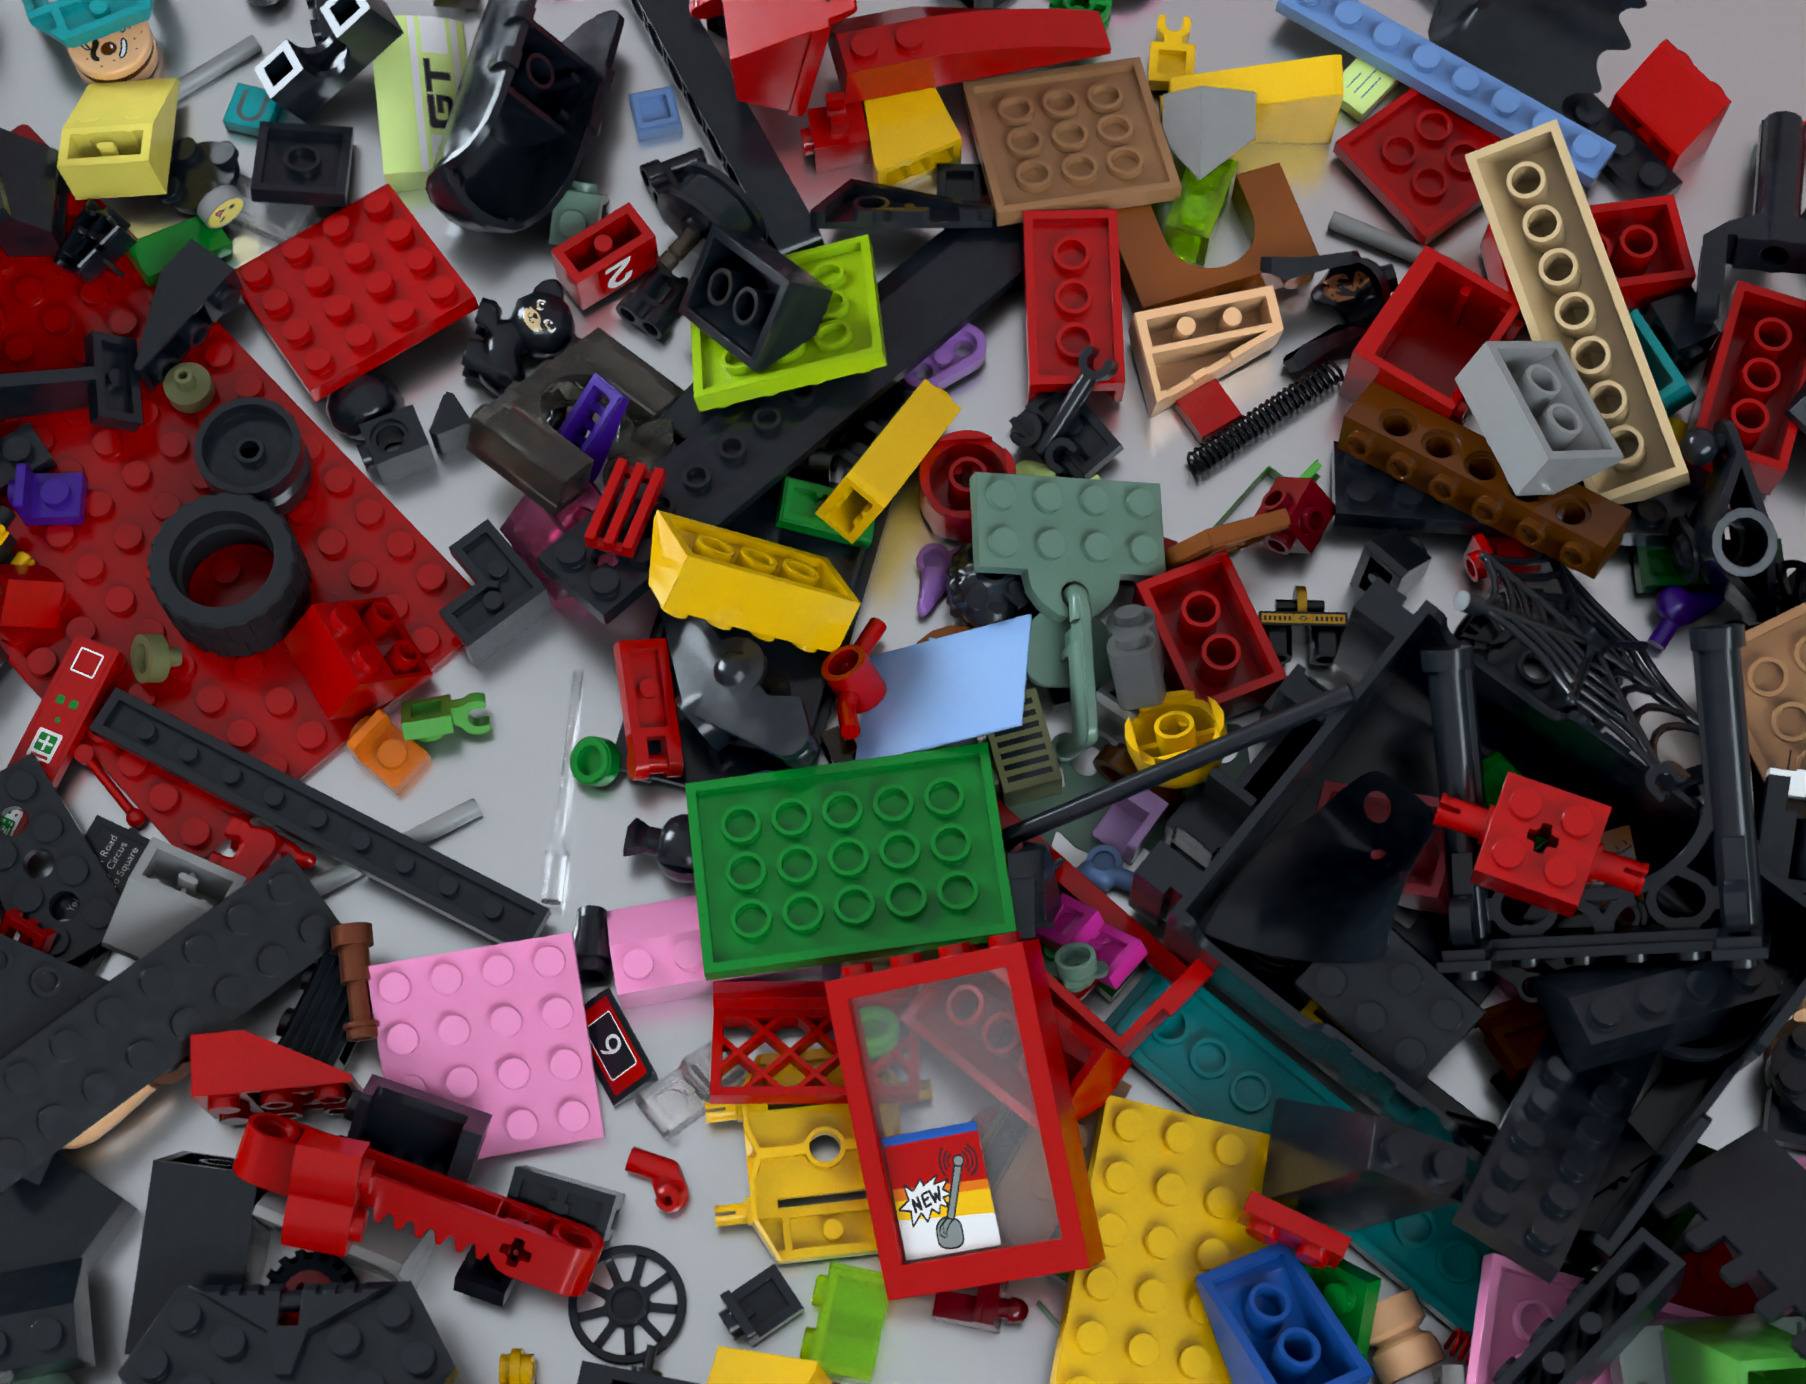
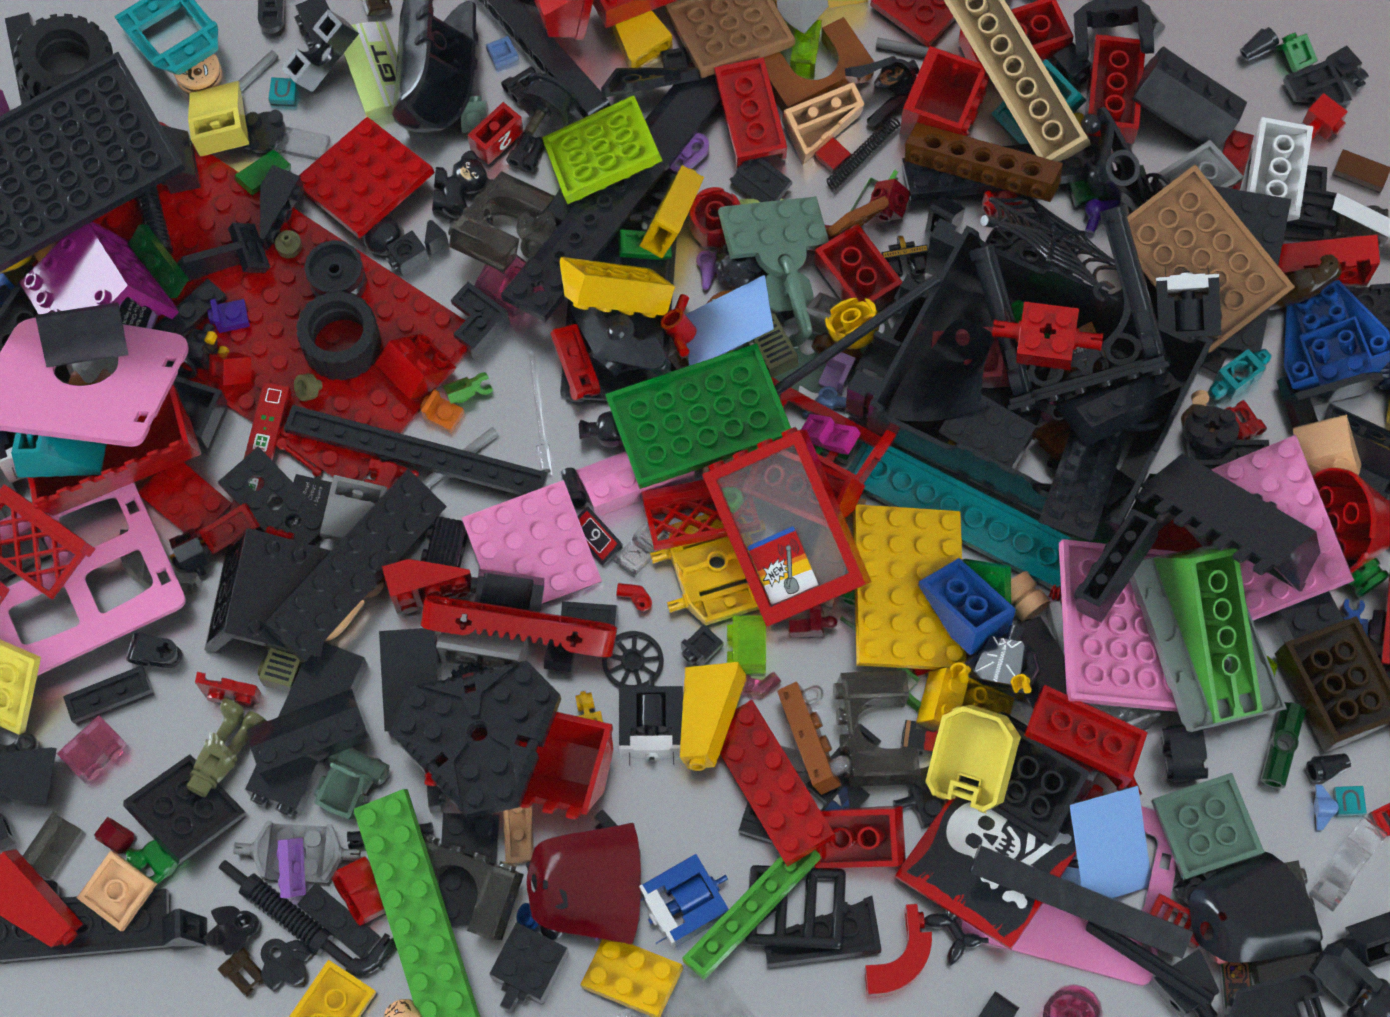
camera: 10 degrees left, 0 degrees up
black piece [53,198,137,285] -> none
tile [197,184,245,229] -> none
black plate [250,121,354,207] -> none
red brick [281,1130,377,1257] -> none
copper piece [330,922,380,1042] -> none
dark purple slope [545,372,630,484] -> none
green tile [570,736,621,787] -> none
red tile [584,457,666,558] -> none
black slope [678,224,834,372] -> none
red brick [800,91,870,172] -> none
black piece [1007,841,1064,939] -> none
black bar [1009,345,1119,475] -> none
sand green plate [1047,942,1109,993] -> none
dark grey brick [1106,604,1166,711] -> none
red plate [1237,1190,1352,1269] -> none
black slope [1261,1098,1468,1232] -> none
light grey slope [1455,341,1624,496] -> none

